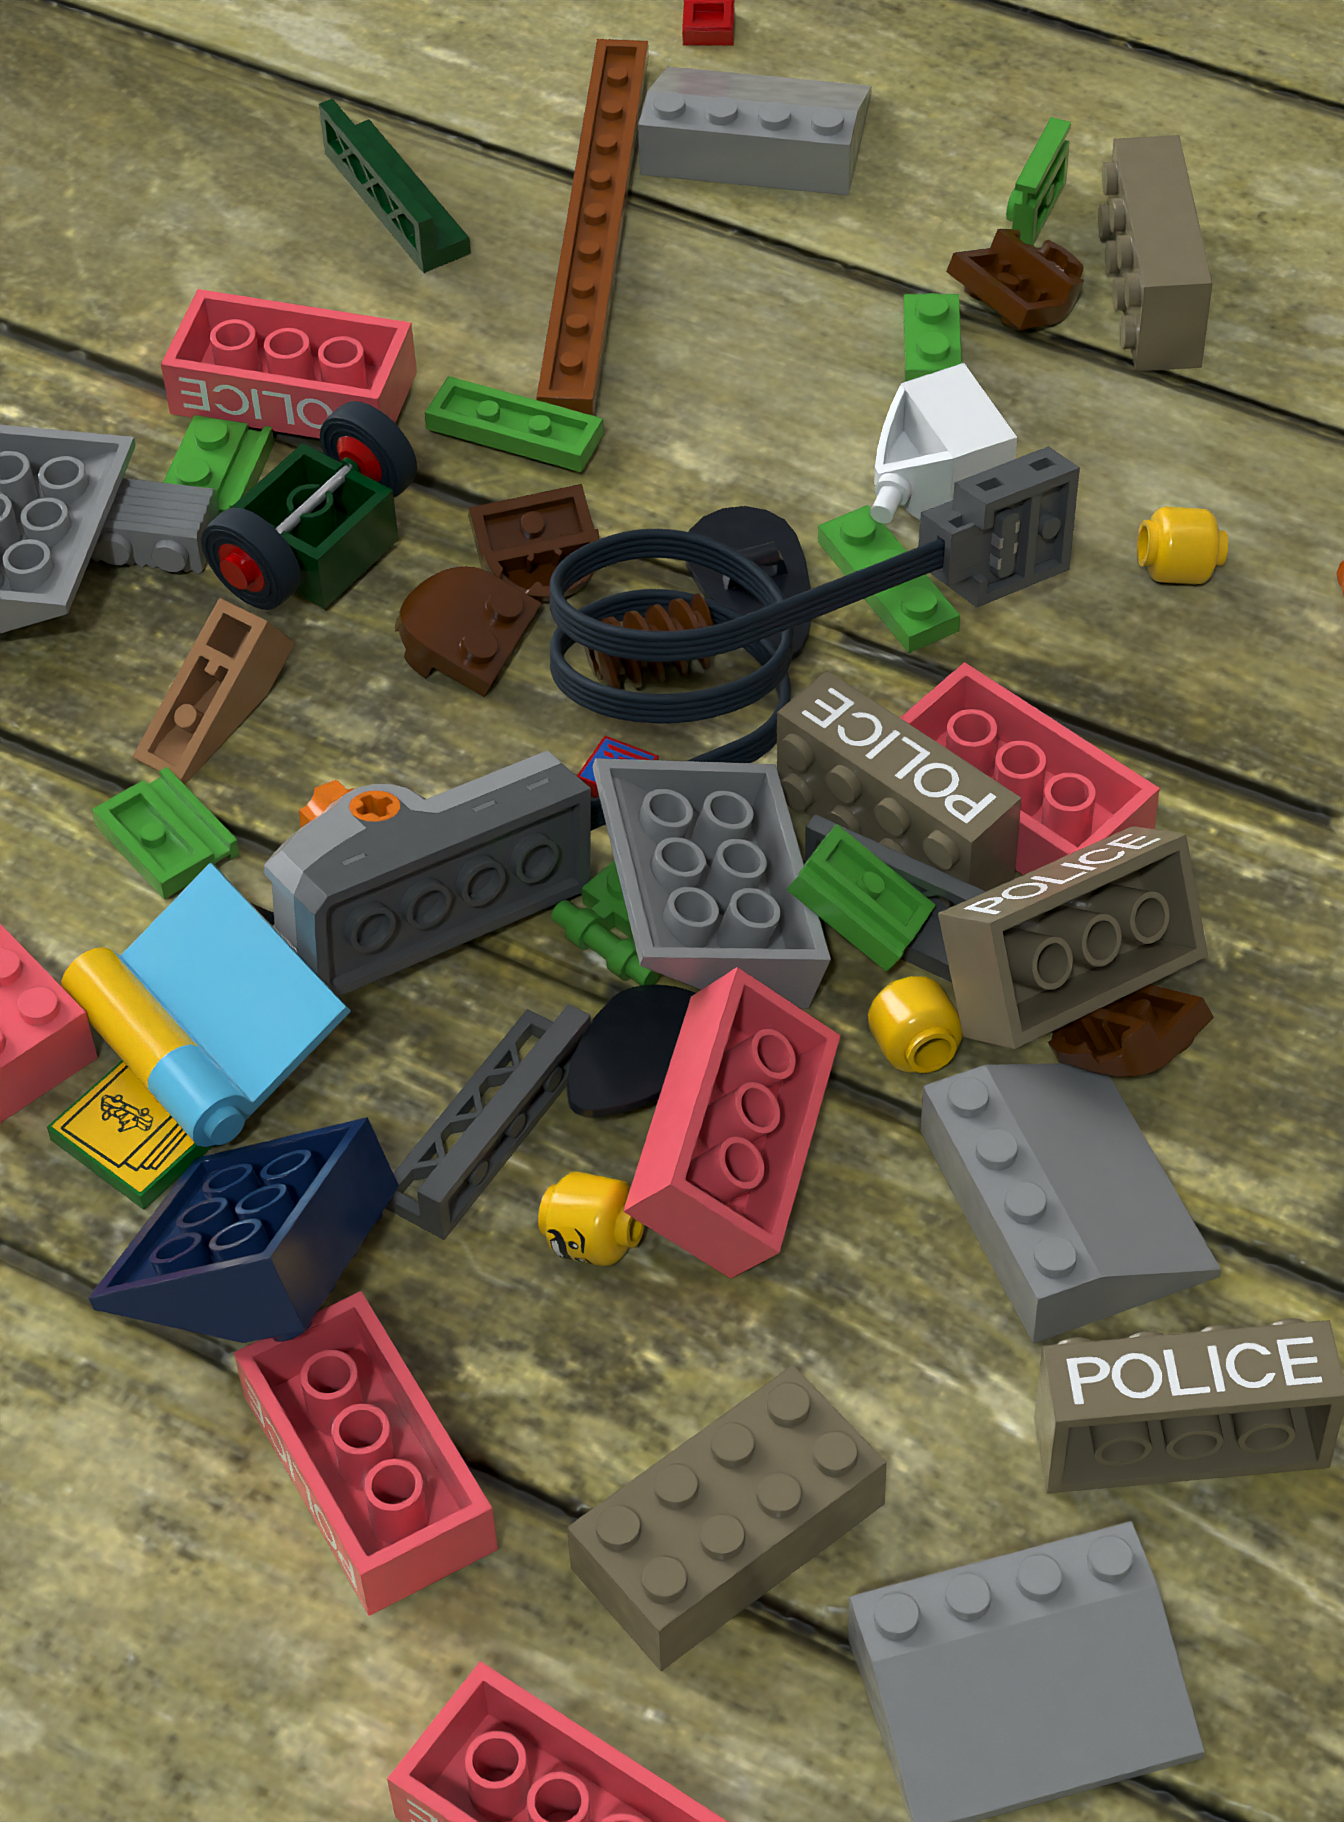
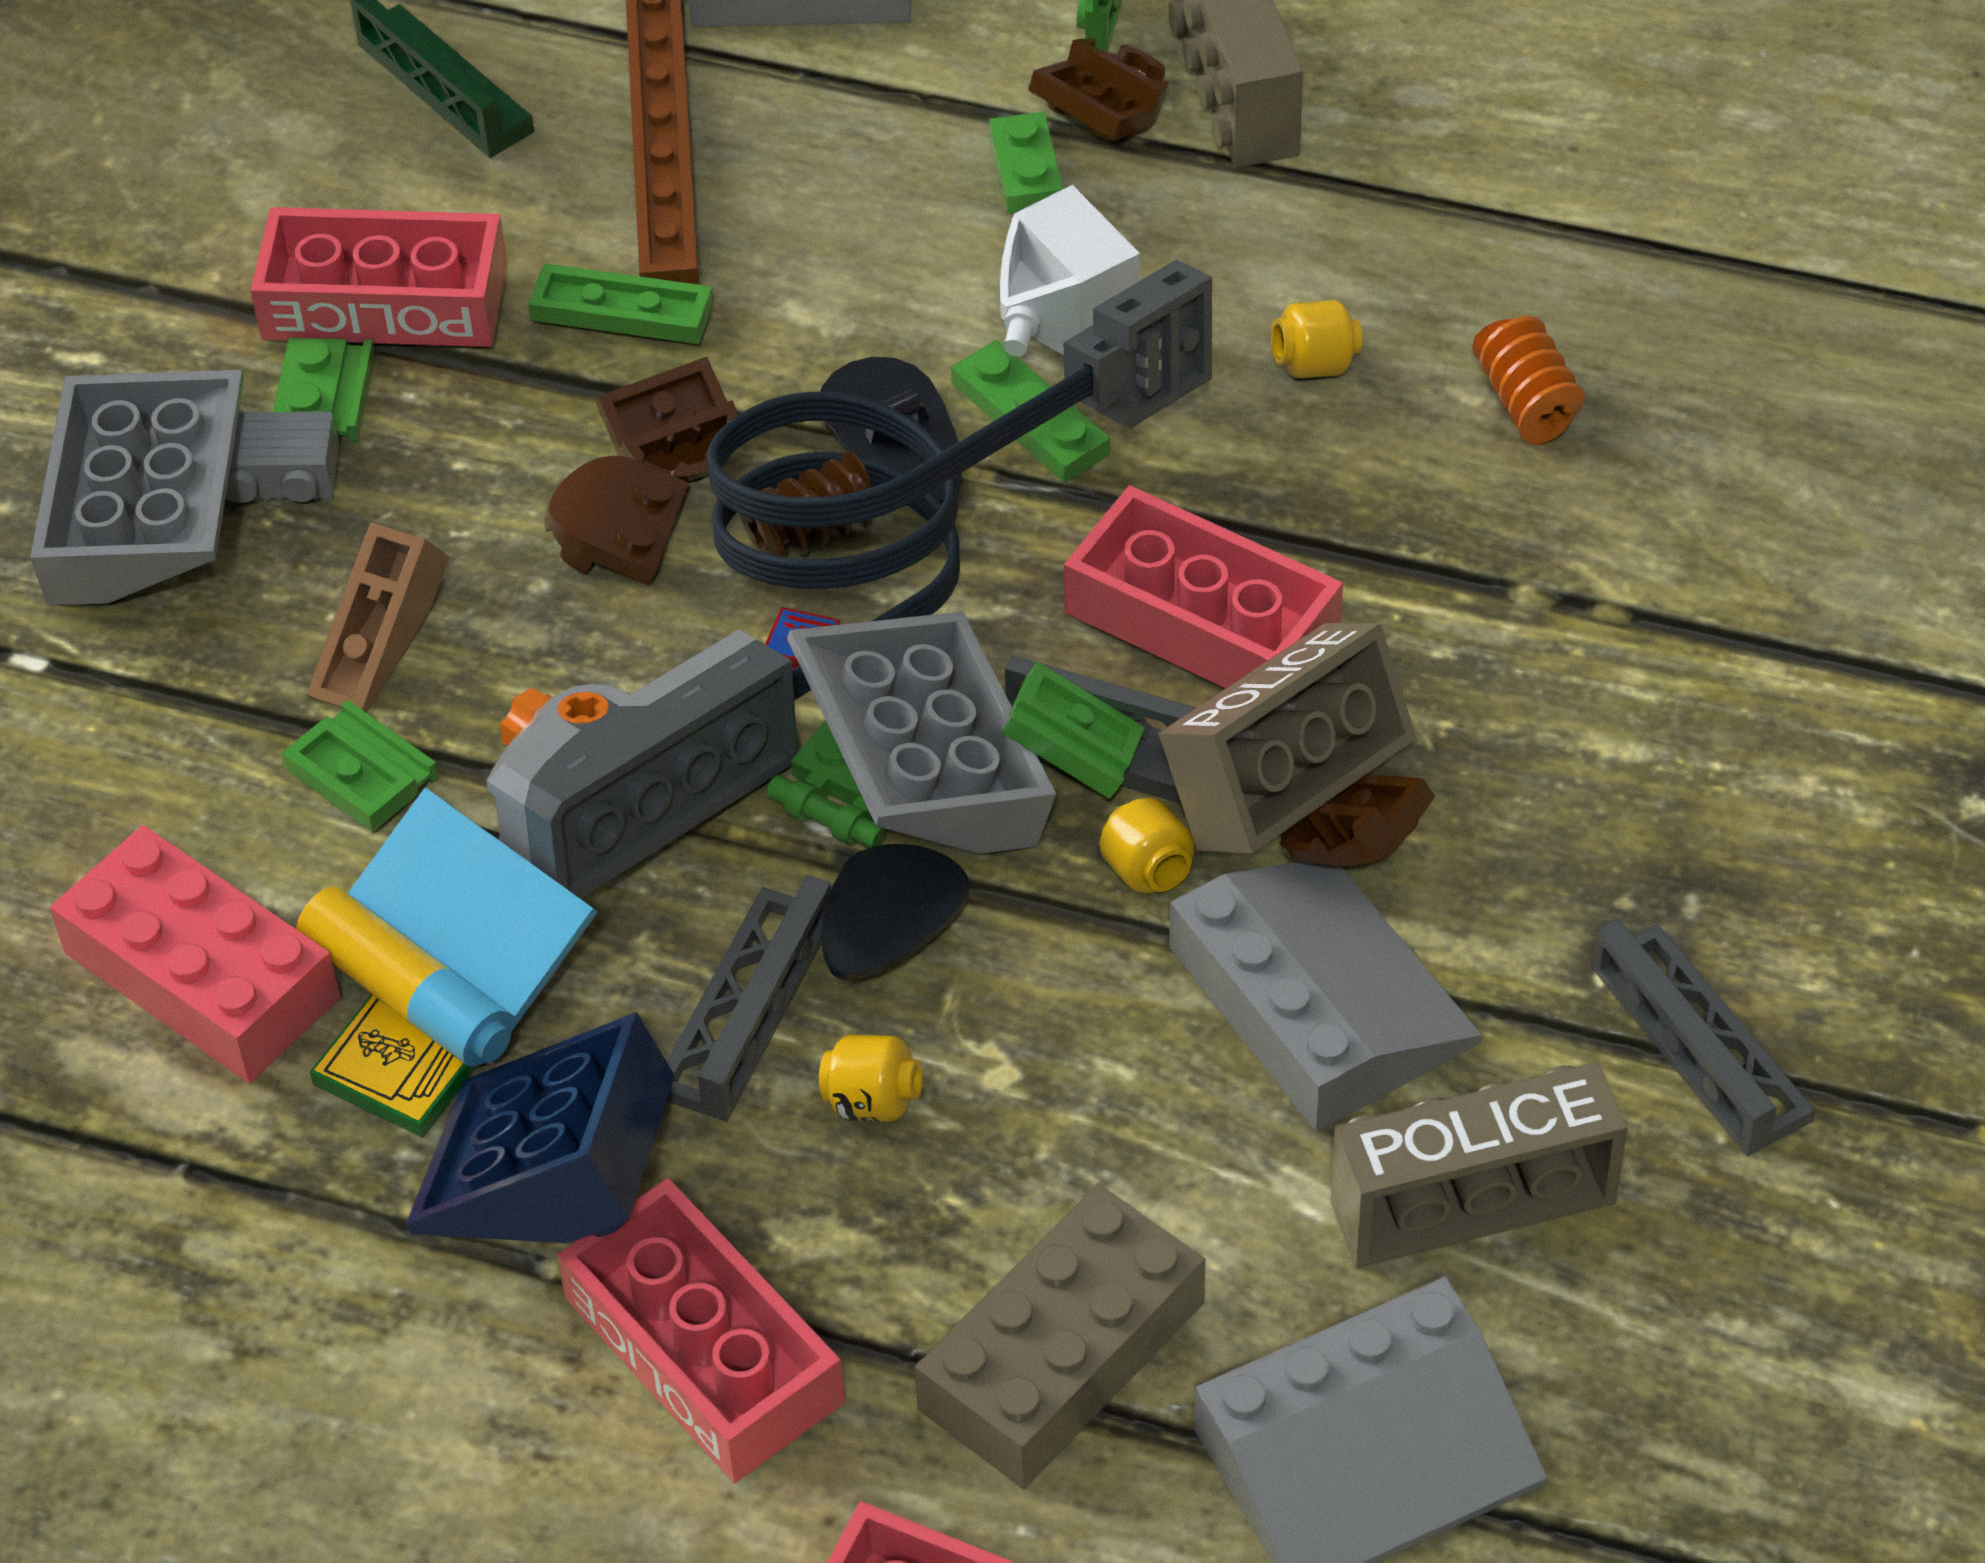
camera: 10 degrees left, 0 degrees up
brick [201,401,417,610] -> none
coral brick [623,967,841,1279] -> none
dark tan brick [777,670,1022,908] -> none

